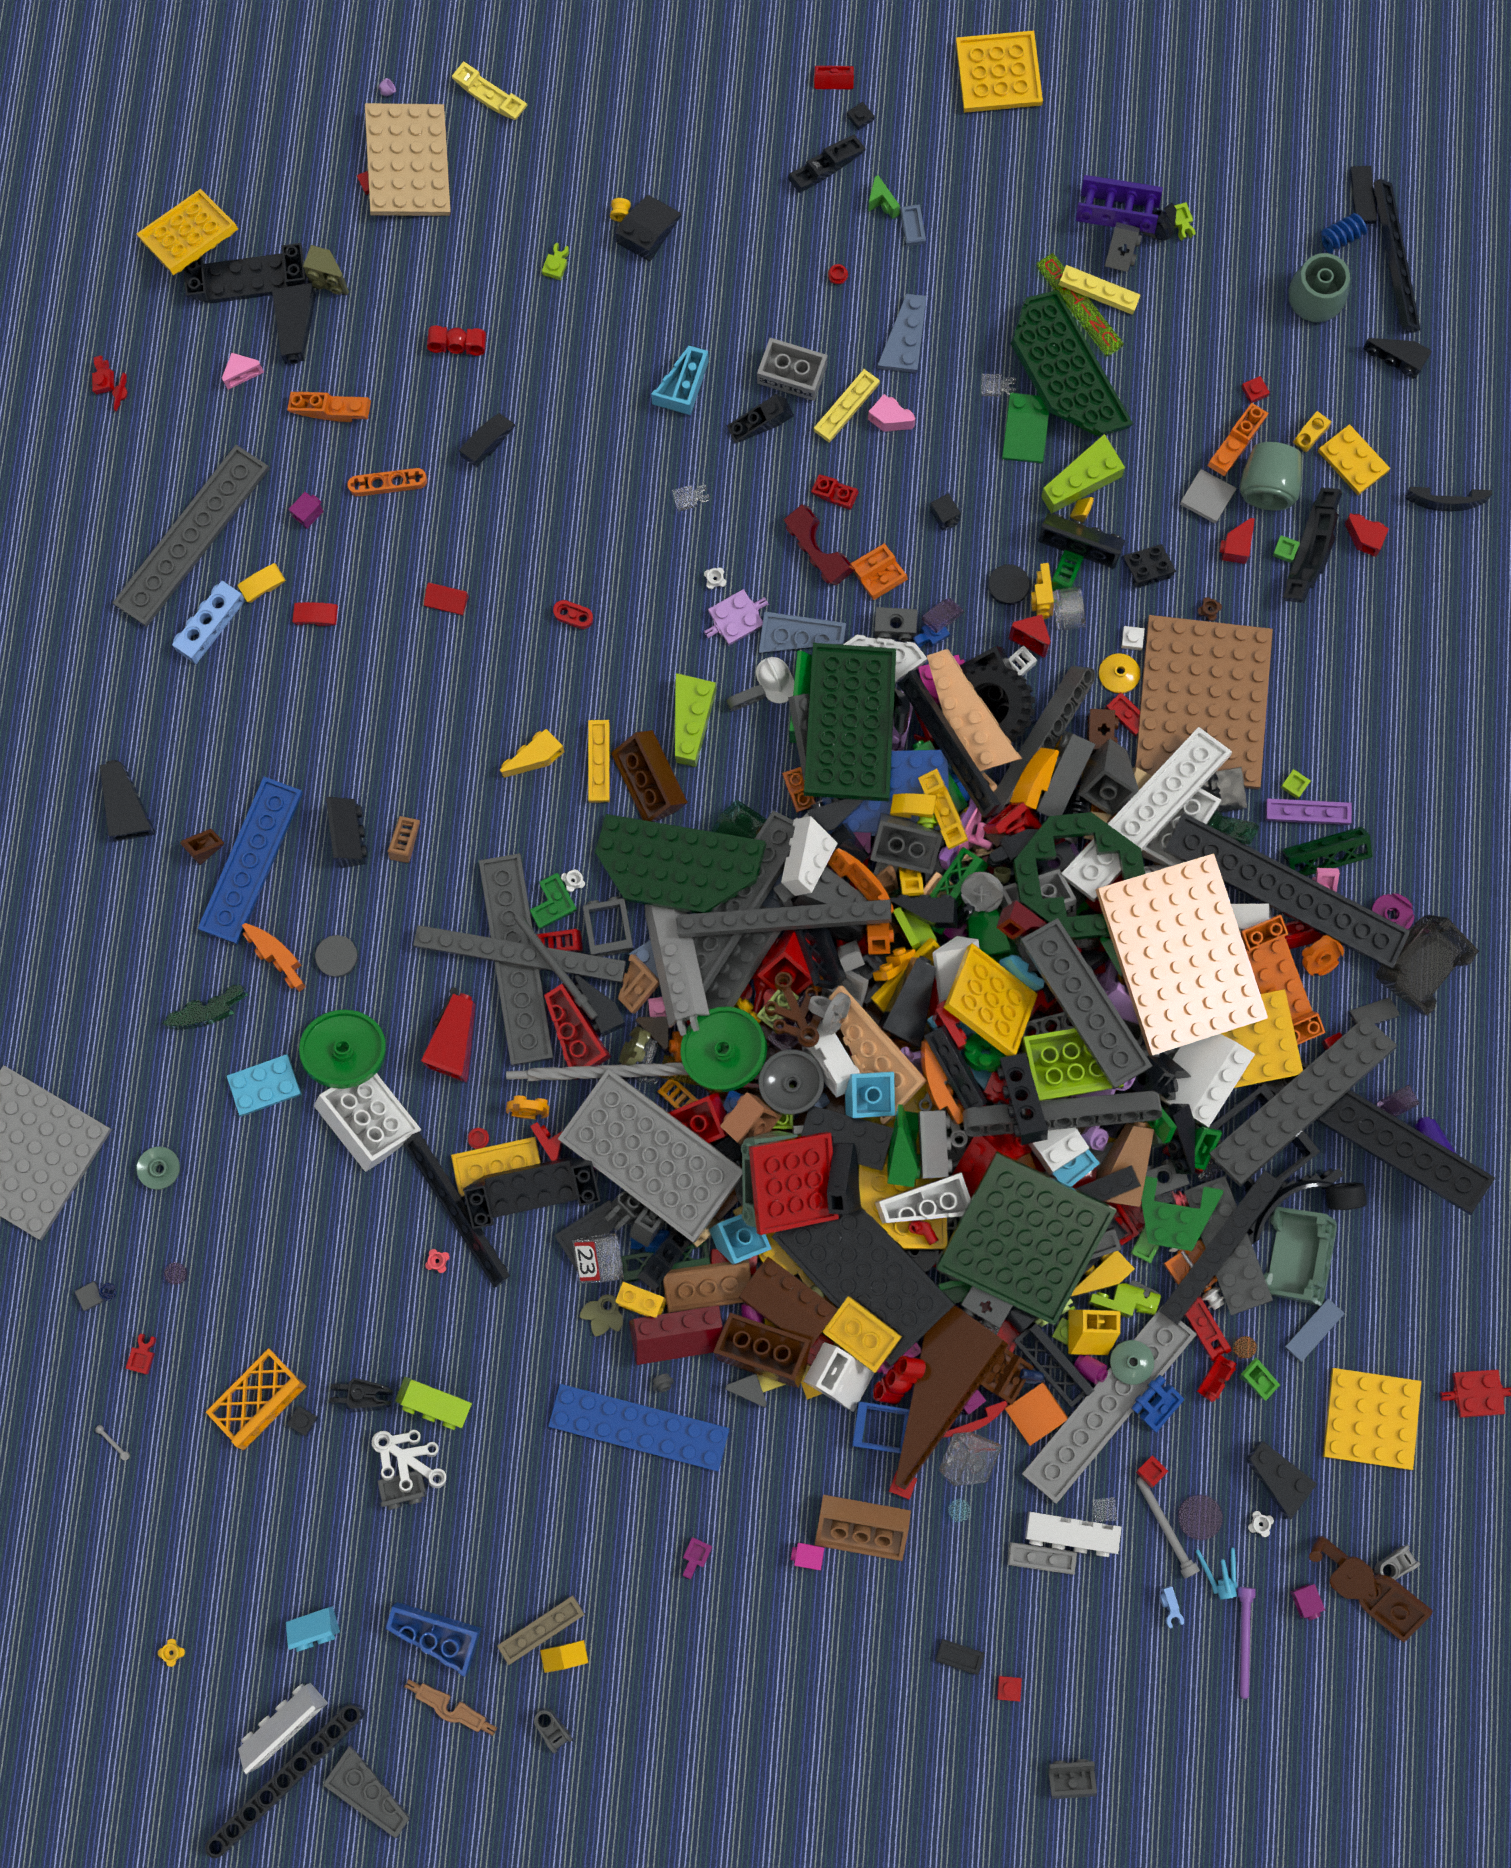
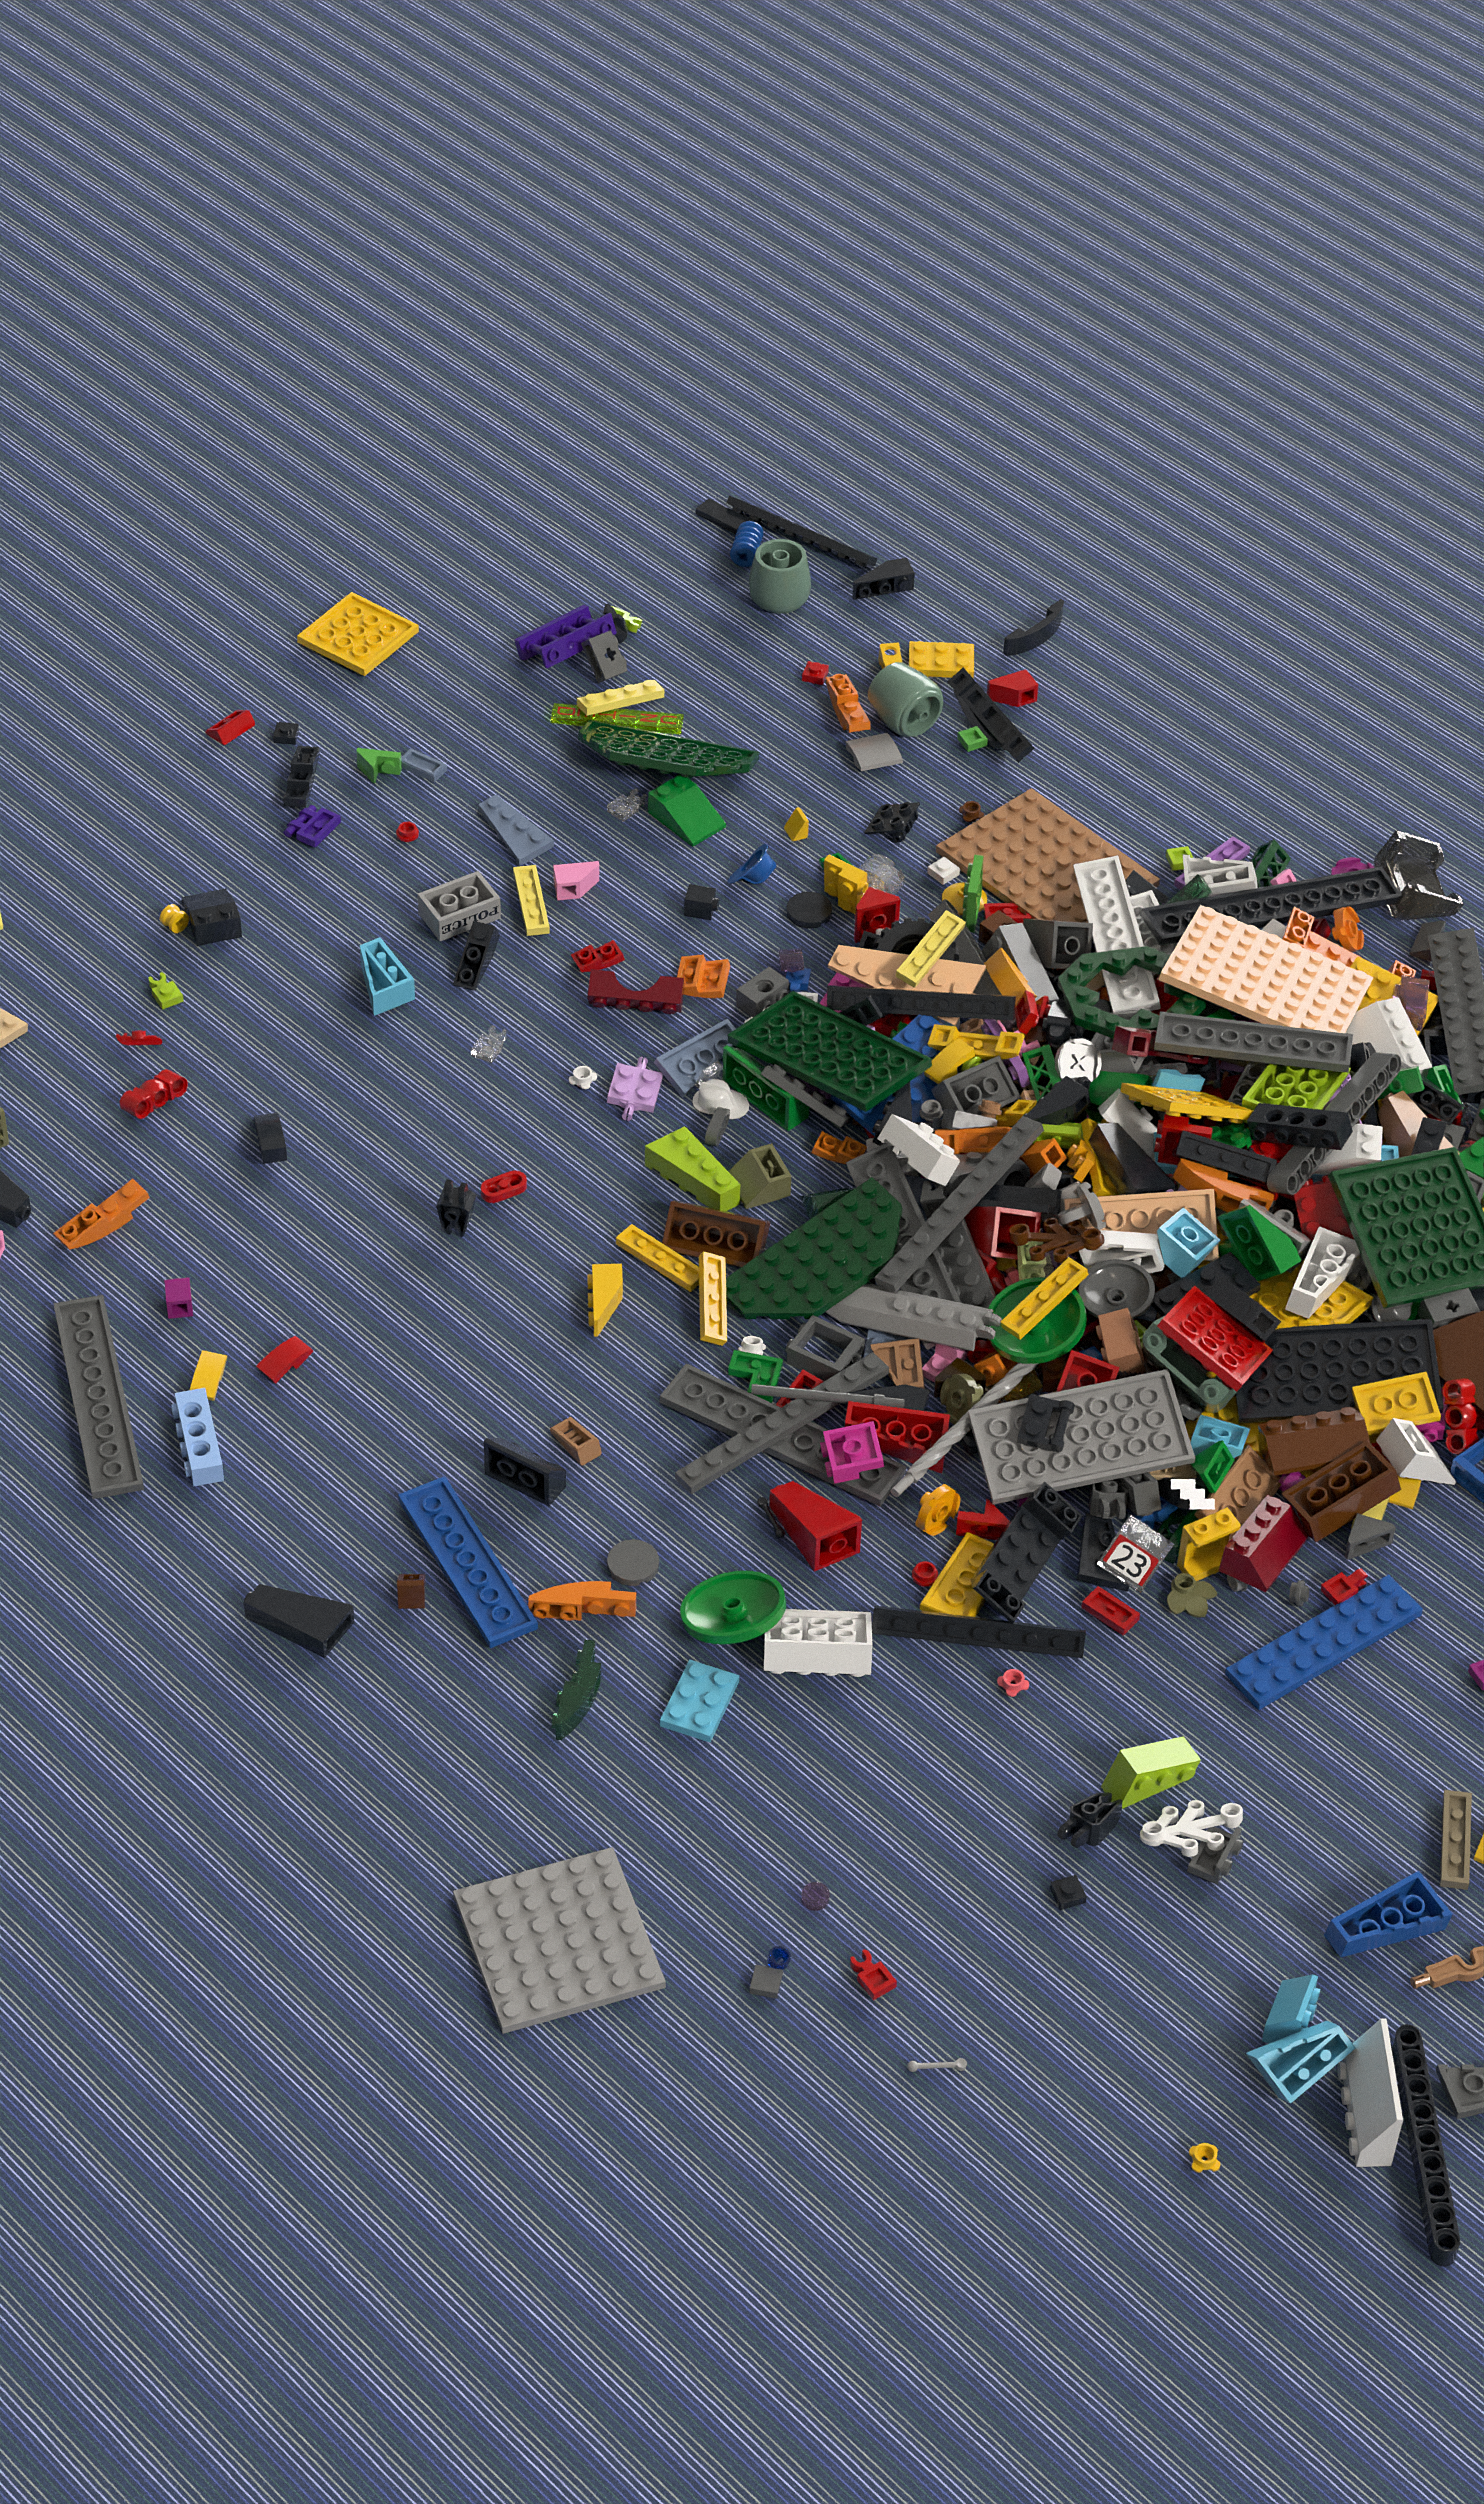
camera: 55 degrees left, 30 degrees down
sand green dish [137,1146,180,1190] -> none
light orange fence [206,1348,307,1450] -> none
orange beam [348,468,428,496] -> none
red slope [424,583,469,615] -> none
red arm [908,1220,939,1245] -> none
black slope [1038,513,1125,569] -> none
lime wedge [1041,434,1125,514] -> none
red slope [1219,518,1255,564] -> none
none -> red piece [116,1030,162,1045]
none -> dark purple plate [284,805,341,848]
none -> black hinge [436,1179,476,1237]
none -> clear tile [695,1061,724,1089]
none -> yellow plate [699,1251,727,1346]
none -> blue piece [727,844,776,884]
none -> olive slope [729,1143,791,1209]
none -> dark pink plate [820,1421,884,1484]
none -> light yellow plate [895,910,966,988]
none -> light grey plate [919,1100,943,1122]
none -> slope [941,1108,997,1130]
none -> bright green plate [962,855,984,933]
none -> medium nougat plate [978,1100,1002,1118]
none -> yellow plate [1001,1257,1089,1340]
none -> black plate [1017,1394,1075,1452]
none -> red plate [1081,1586,1140,1636]
none -> white wedge [1183,854,1258,900]
none -> green slope [1190,1440,1234,1494]
none -> medium azure wedge [1246,2021,1356,2104]
none -> red plate [1321,1568,1368,1605]
none -> slope [1392,975,1430,1031]

